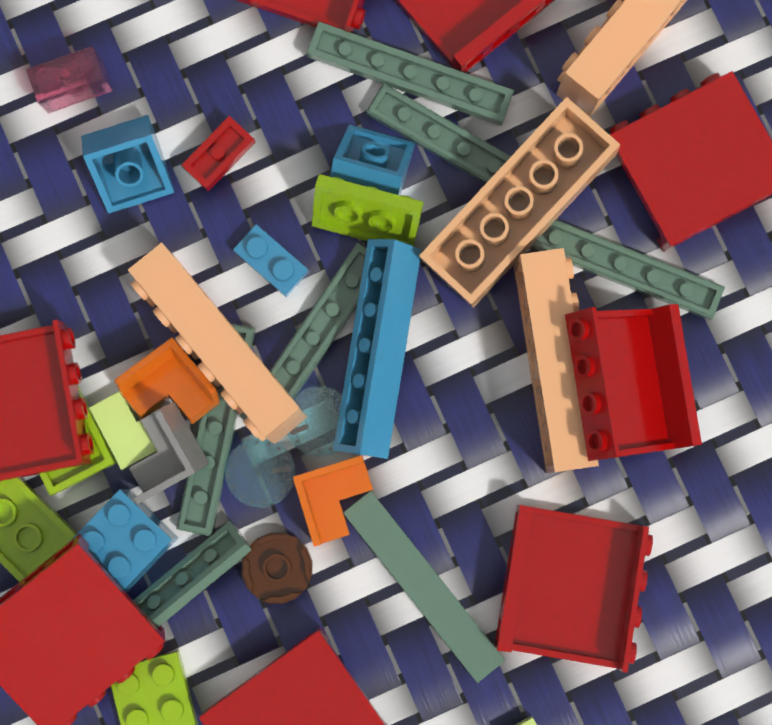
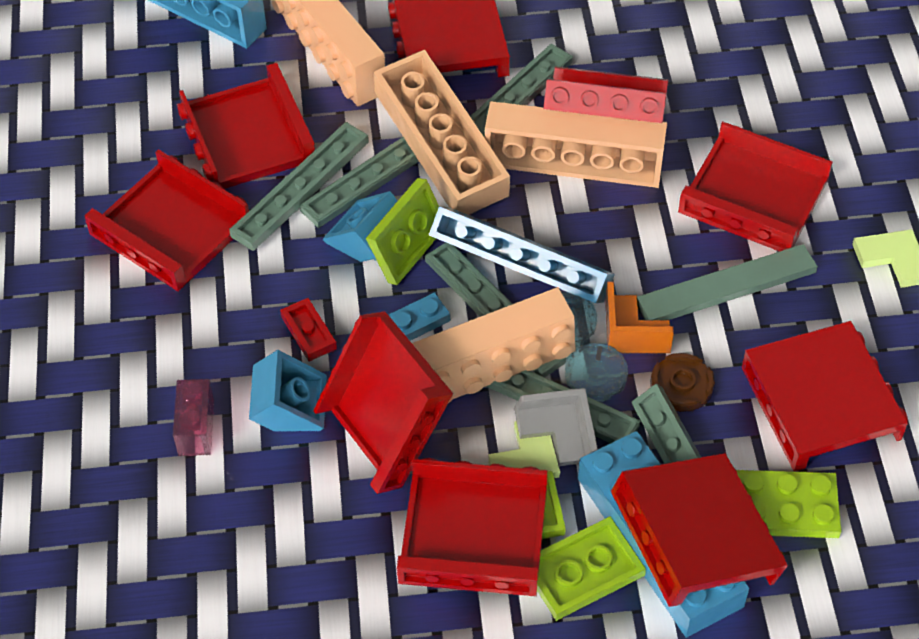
camera: 75 degrees left, 30 degrees down
orange panel [114,337,220,424] -> none
none -> red panel [313,311,453,494]

